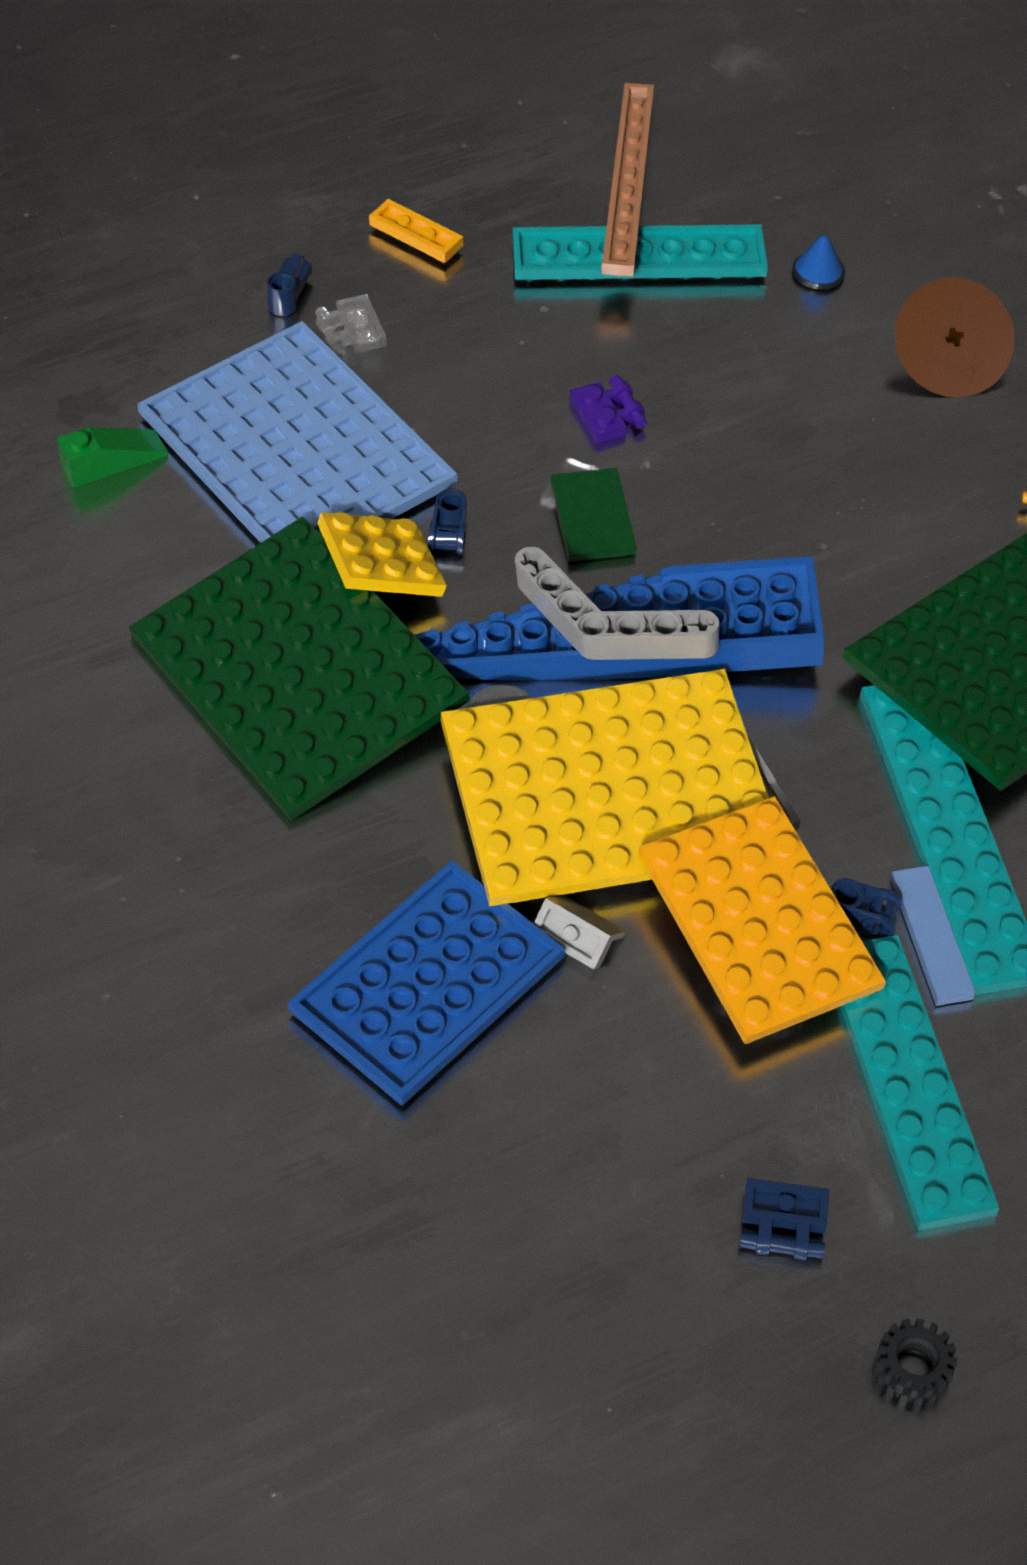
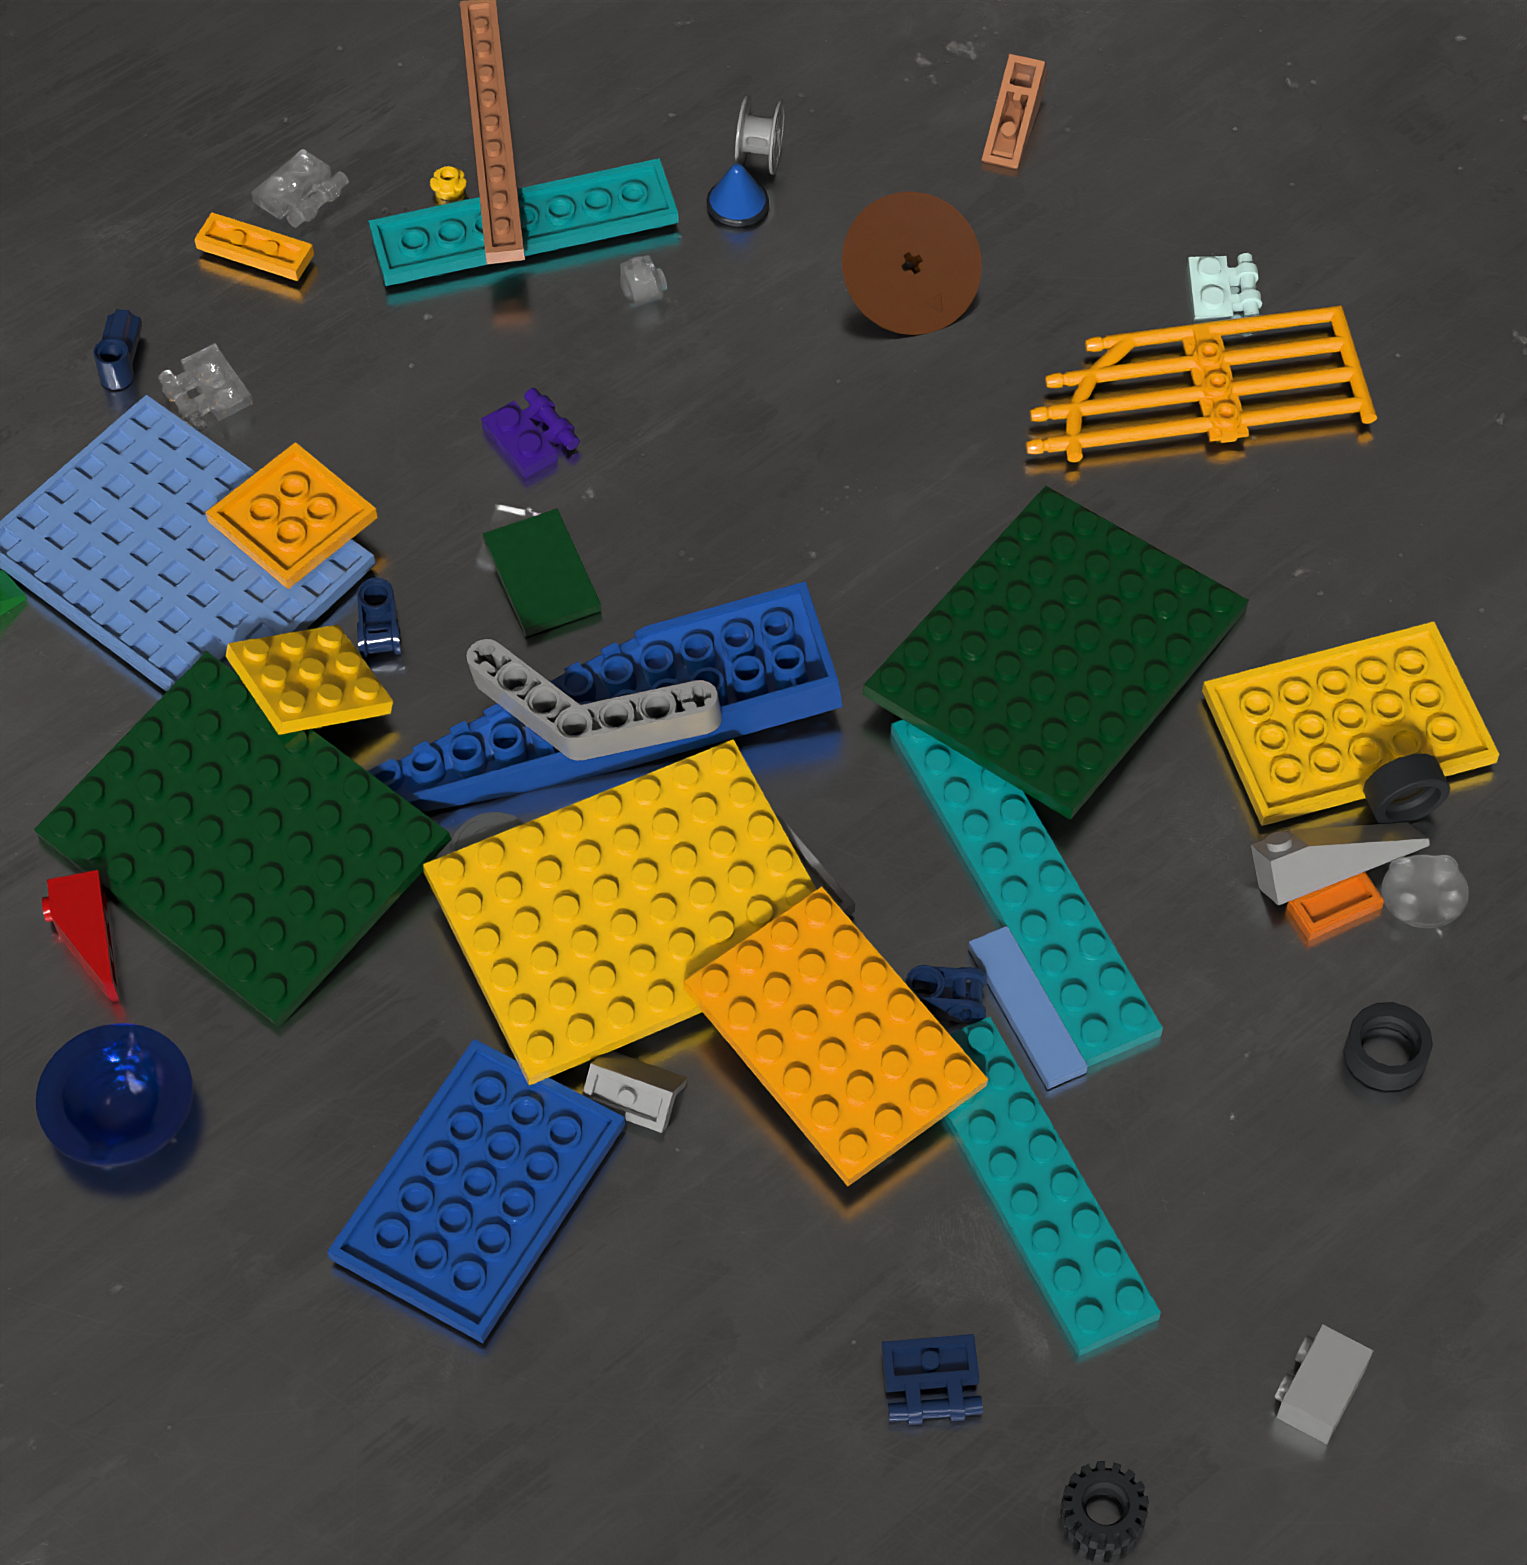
camera: 10 degrees left, 5 degrees up
none -> clear blue piece [36,1023,193,1167]
none -> red slope [42,870,120,1003]
none -> light orange plate [206,442,378,589]
none -> clear plate [251,149,349,228]
none -> yellow plate [430,166,467,201]
none -> clear plate [620,255,667,308]
none -> light grey piece [735,96,785,175]

